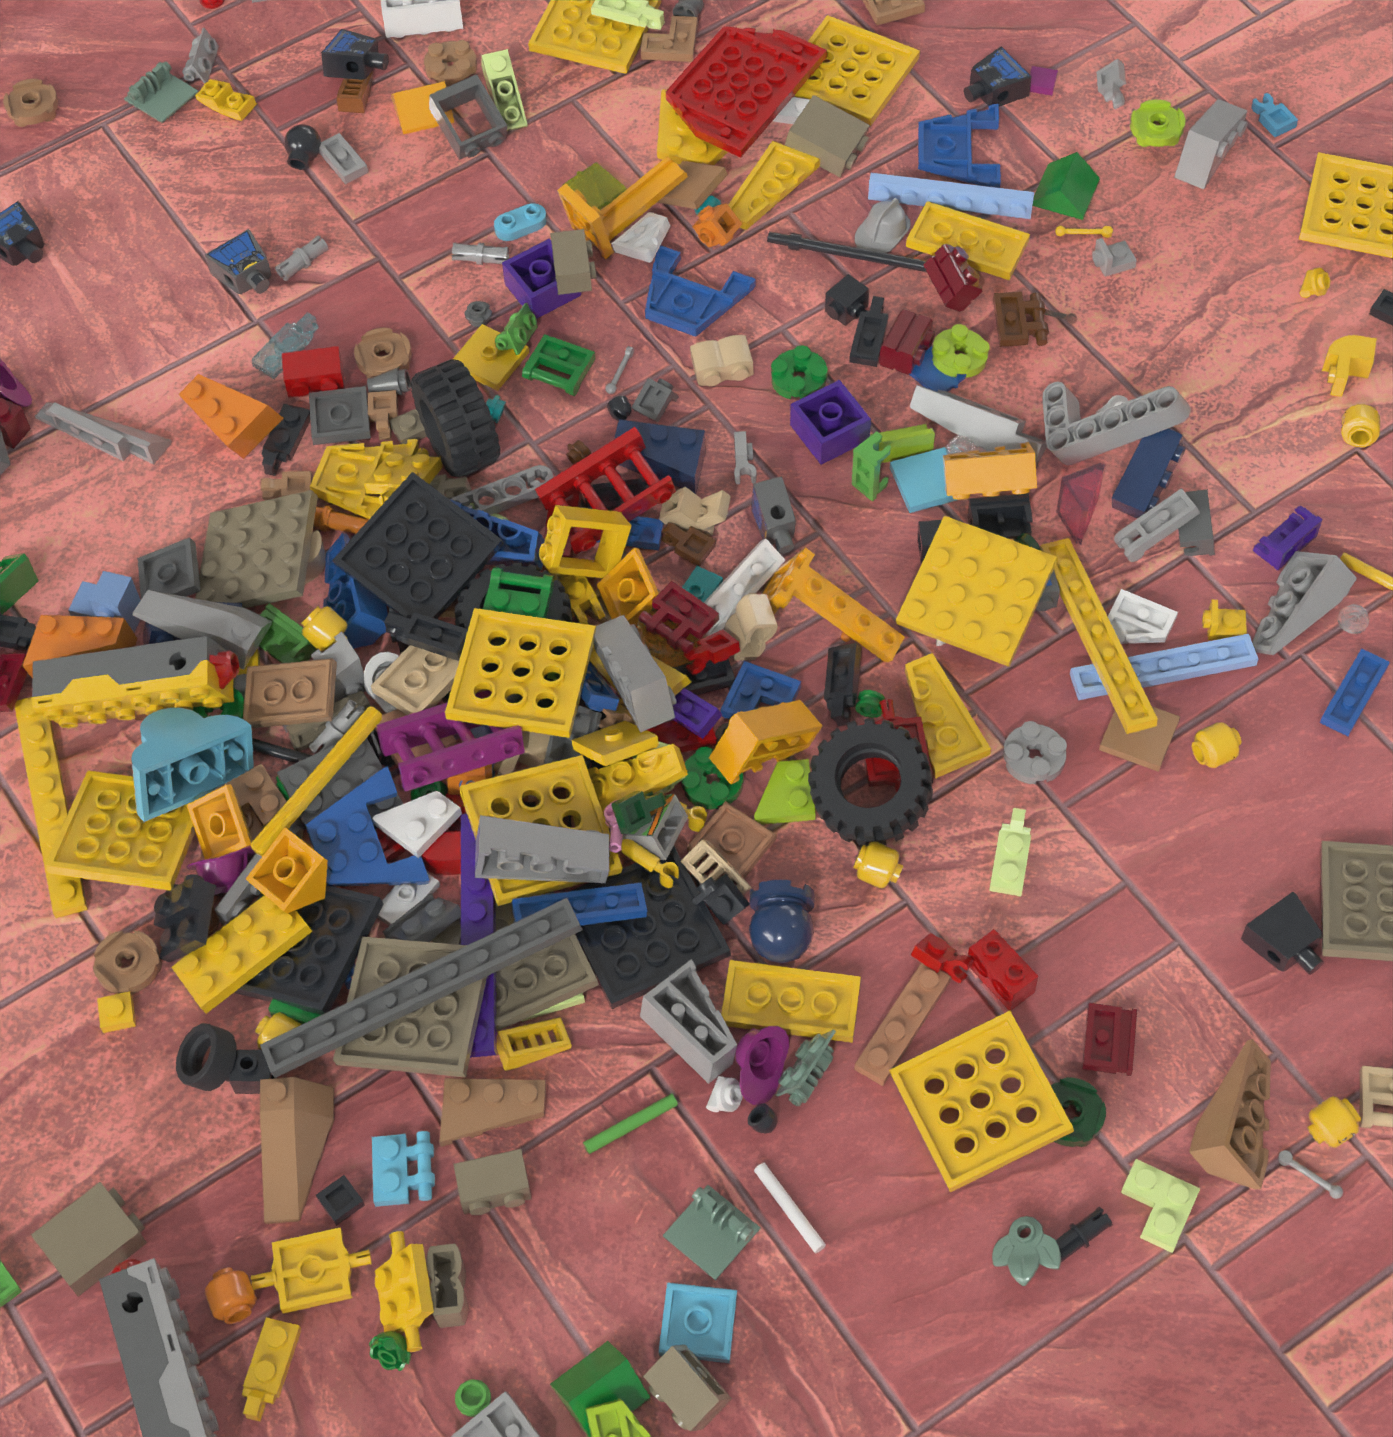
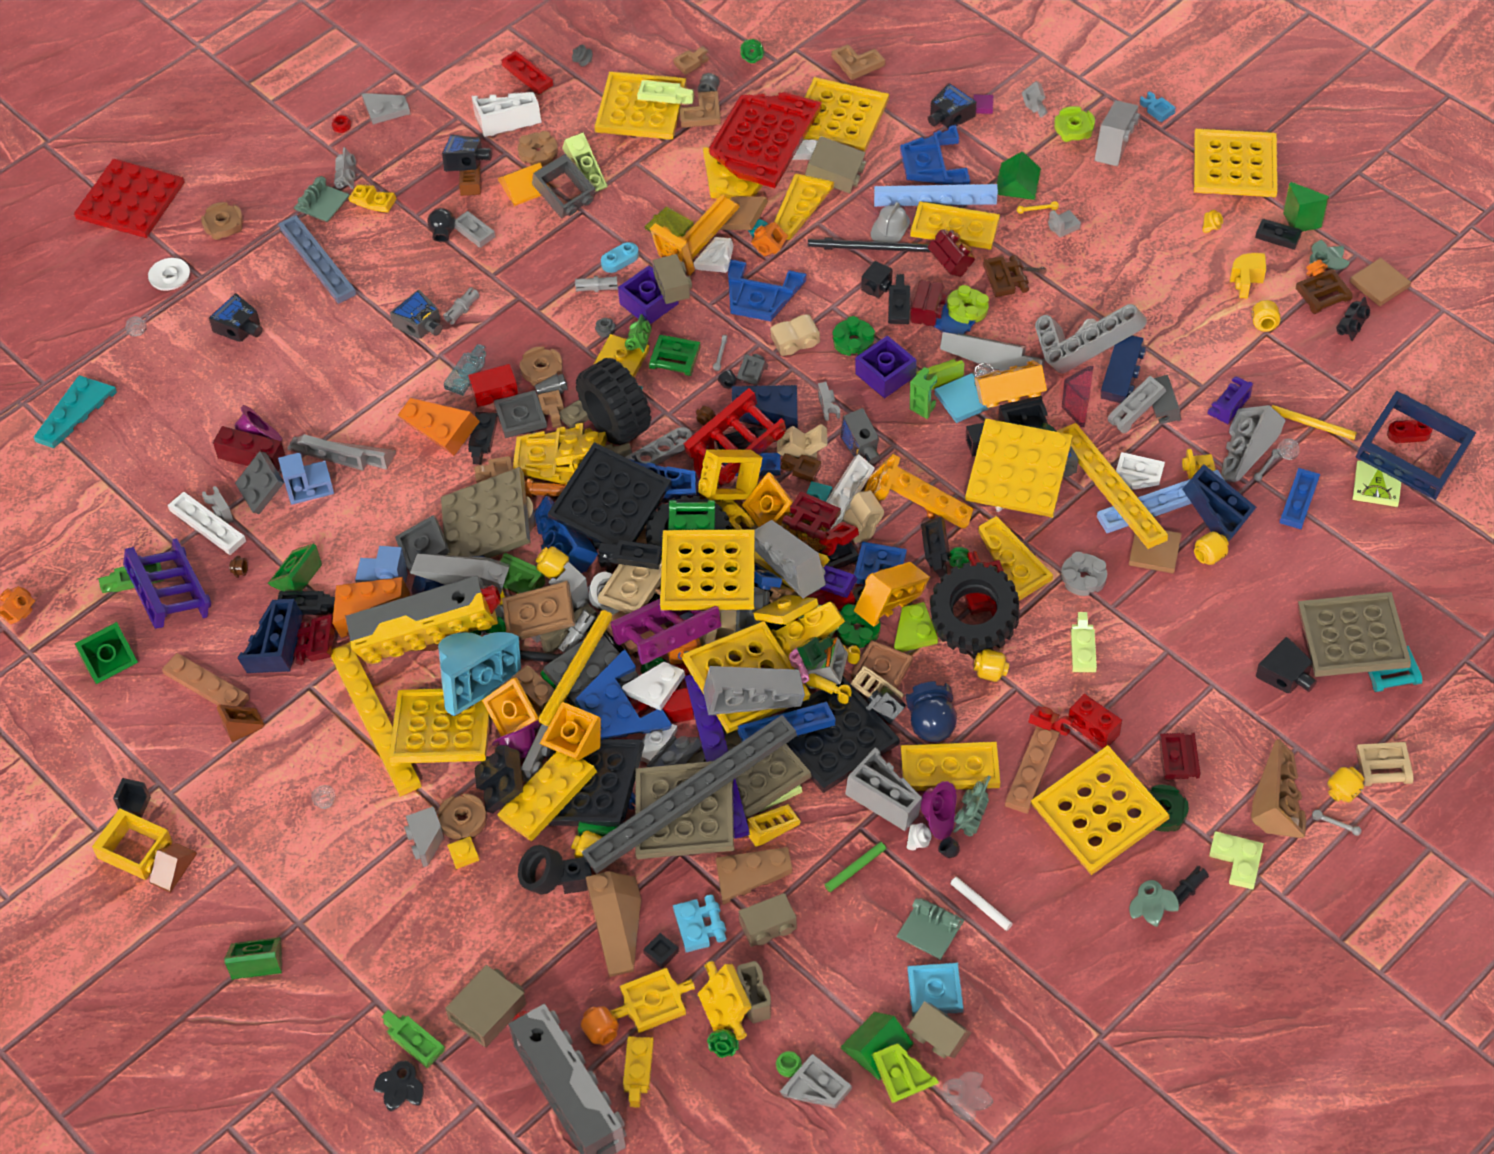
camera: 10 degrees left, 5 degrees down
none -> sand blue plate [278,215,356,304]
none -> medium blue brick [278,453,334,505]
none -> light grey slope [404,807,444,867]
none -> dark blue wedge [1182,464,1257,542]
none -> light grey hinge [1254,449,1281,481]

